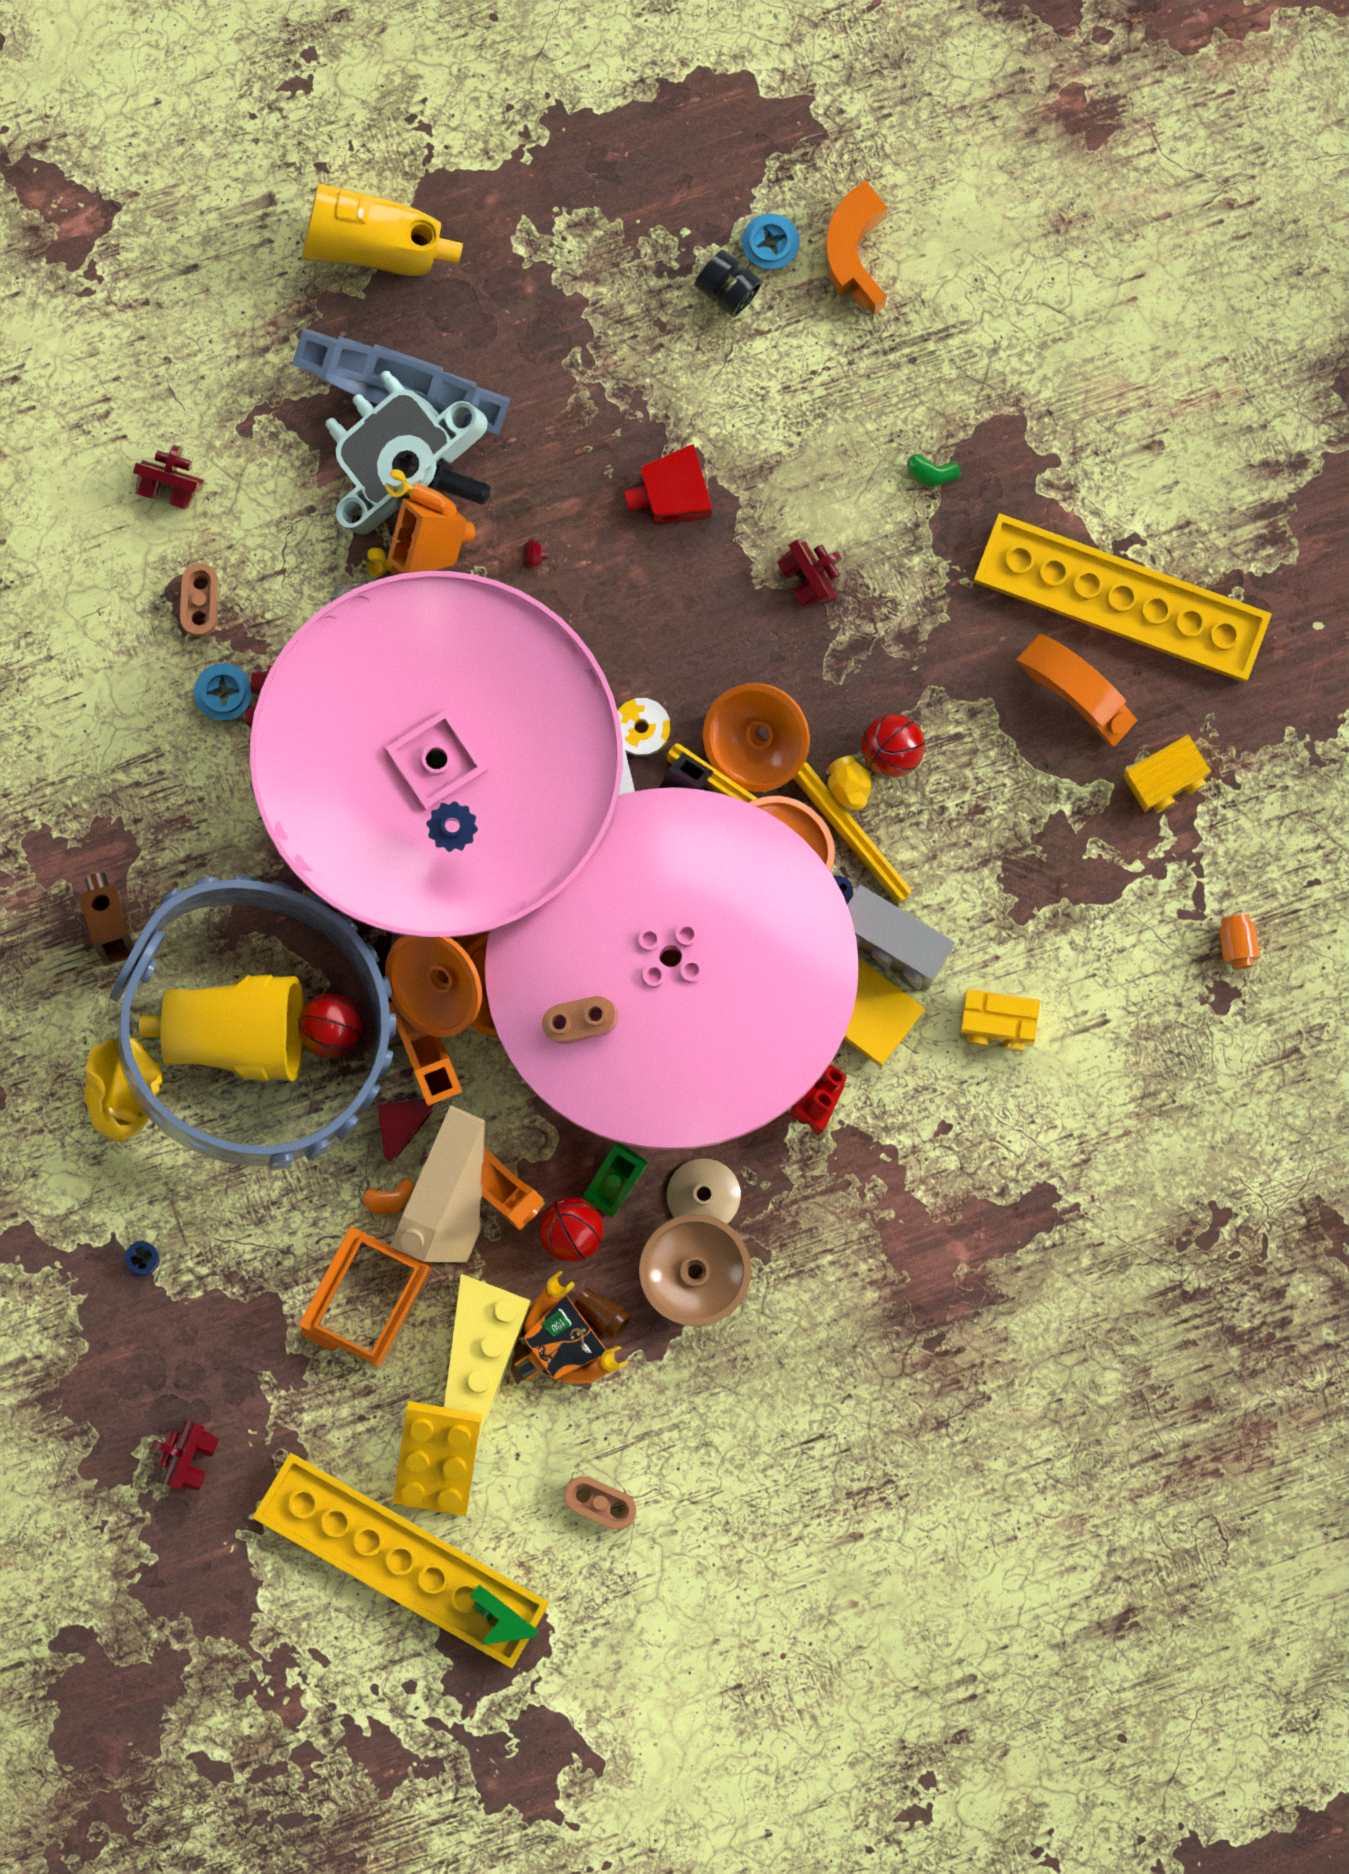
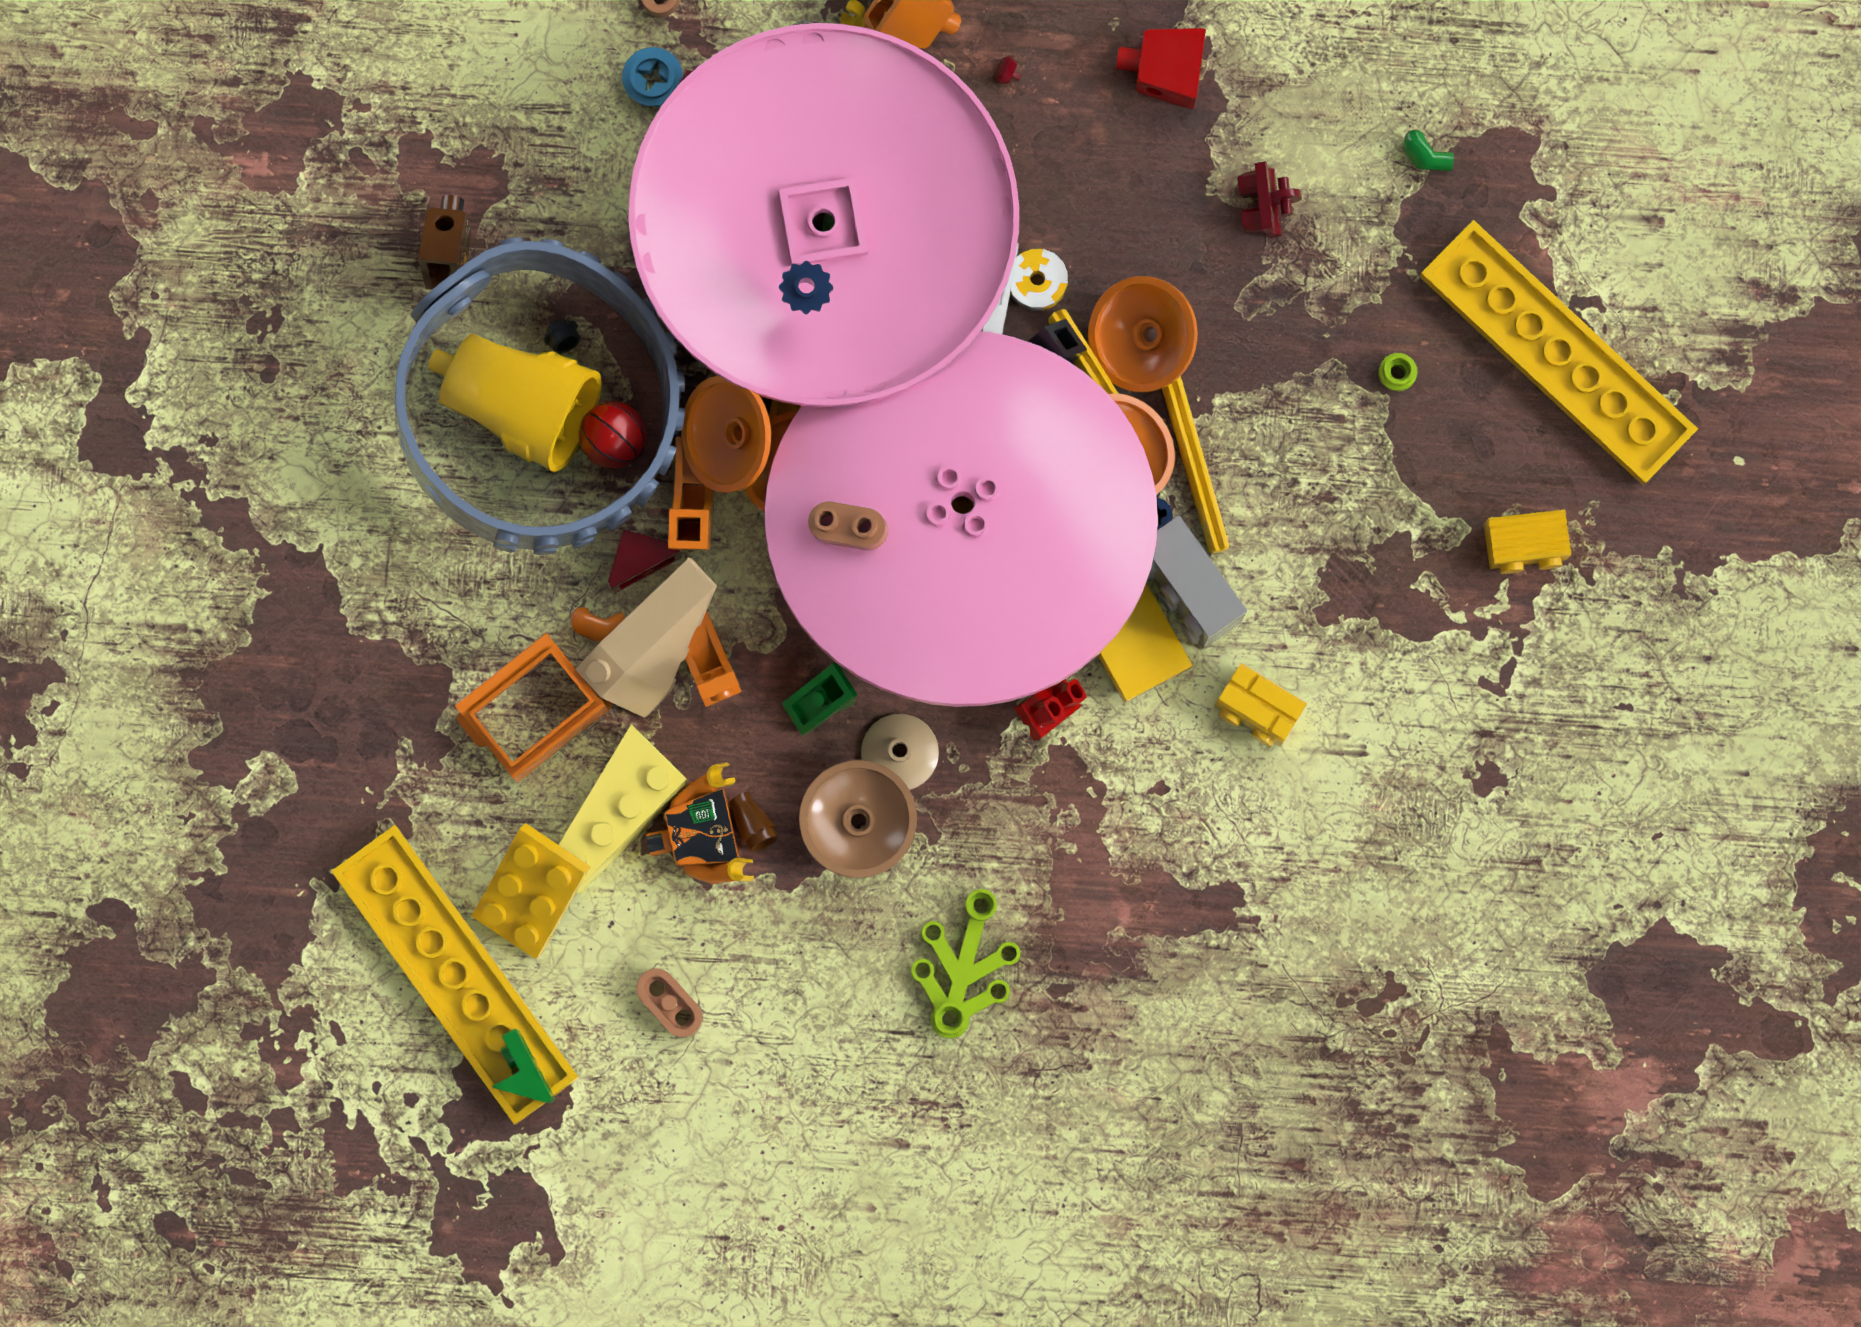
camera: 25 degrees right, 0 degrees up
yellow piece [84,1036,163,1142] -> none
dark blue bush [125,1241,160,1276] -> none
dark red hips [151,1420,219,1490] -> none
red piece [539,1197,603,1262] -> none
yellow rock [828,756,871,810] -> none
red piece [861,713,925,778] -> none
orange arch [1016,633,1138,747] -> none
orange brick [1218,914,1260,970] -> none
none -> black plate [544,319,581,354]
none -> lime plant [911,889,1021,1039]
none -> lime plate [1379,353,1417,392]

